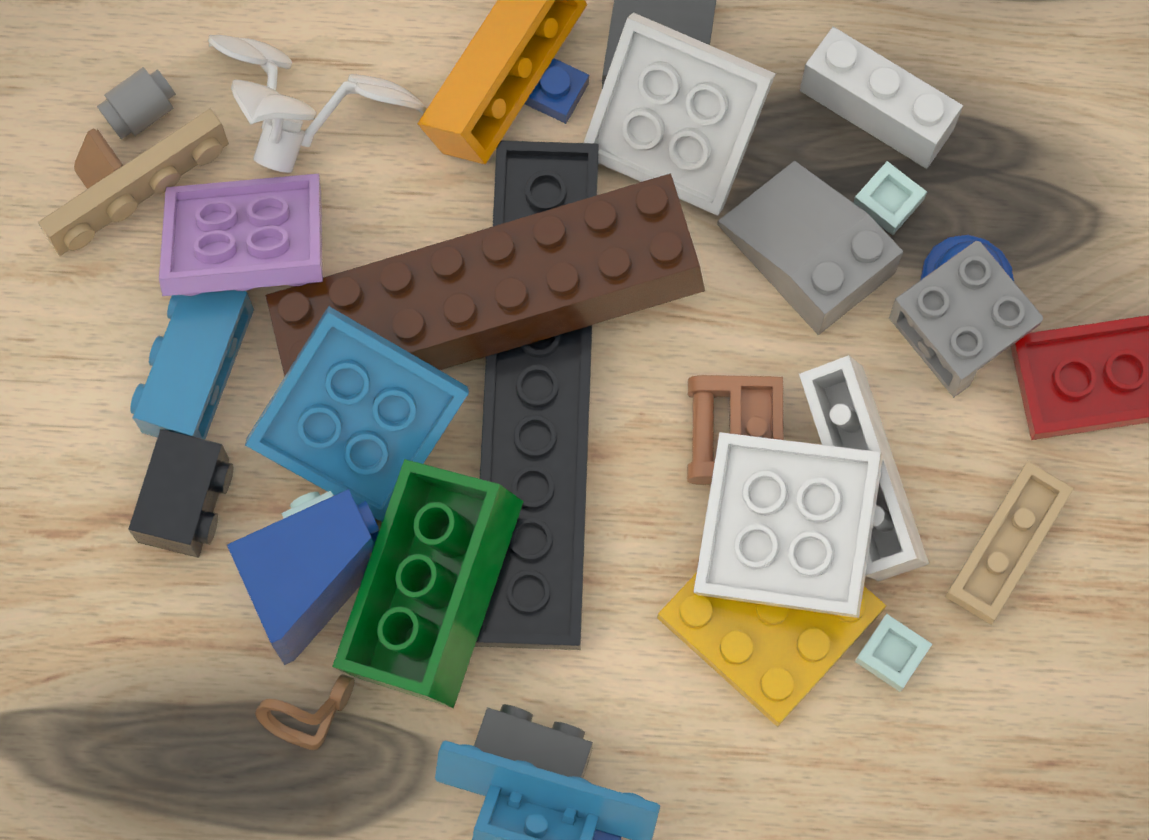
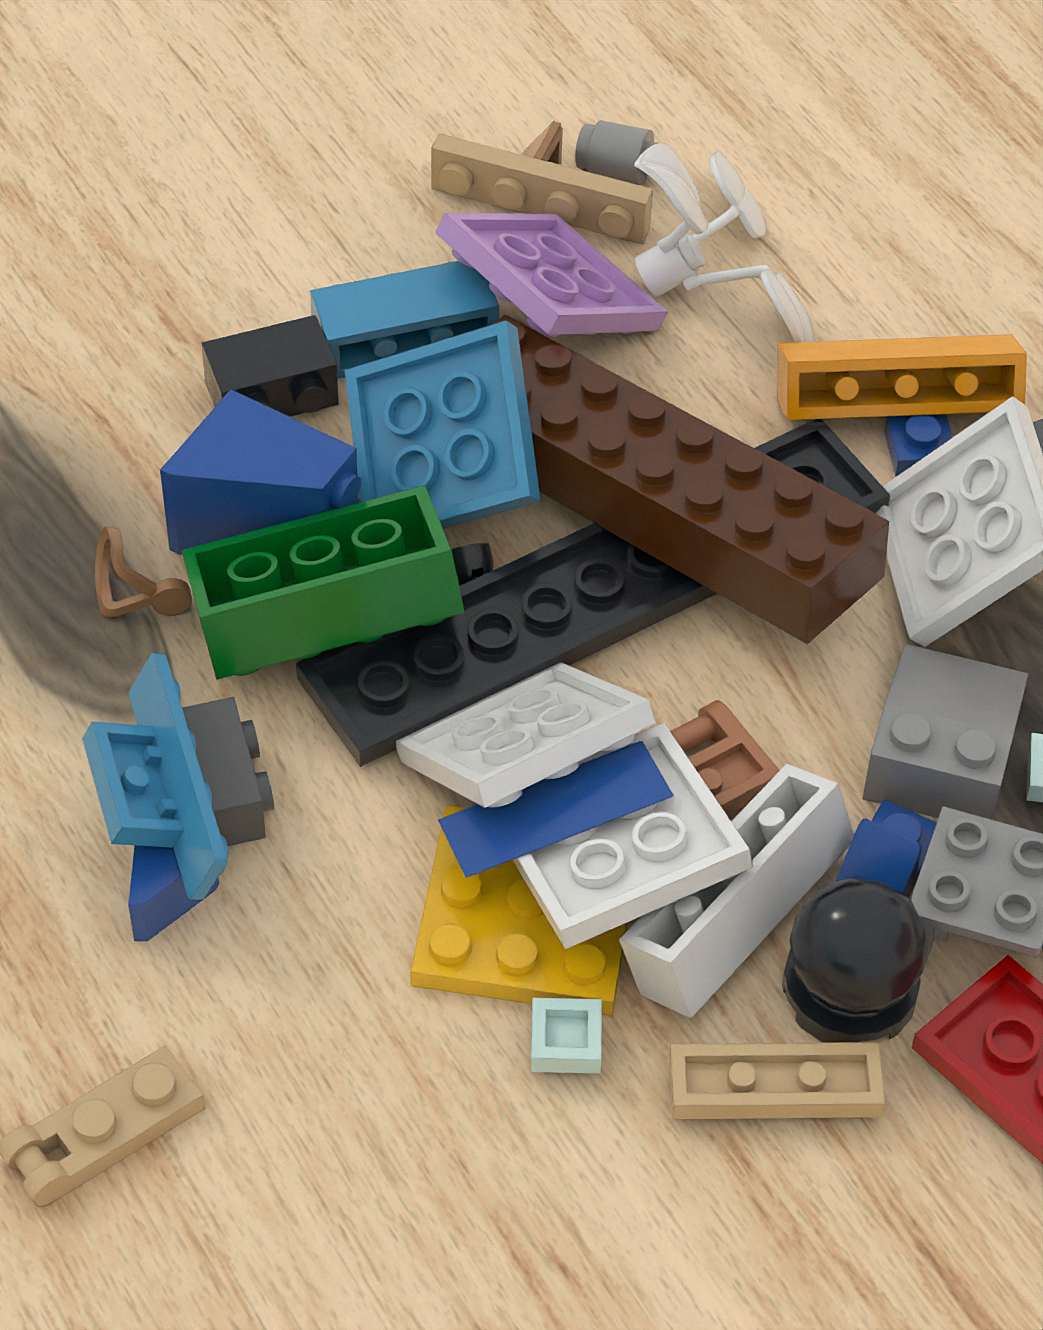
camera: 55 degrees right, 20 degrees down
none -> white plate [396,662,656,808]
none -> blue sticker [438,741,674,878]
none -> black hinge [451,543,494,586]
none -> black tile [782,876,928,1043]
none -> blue slope [835,799,937,897]

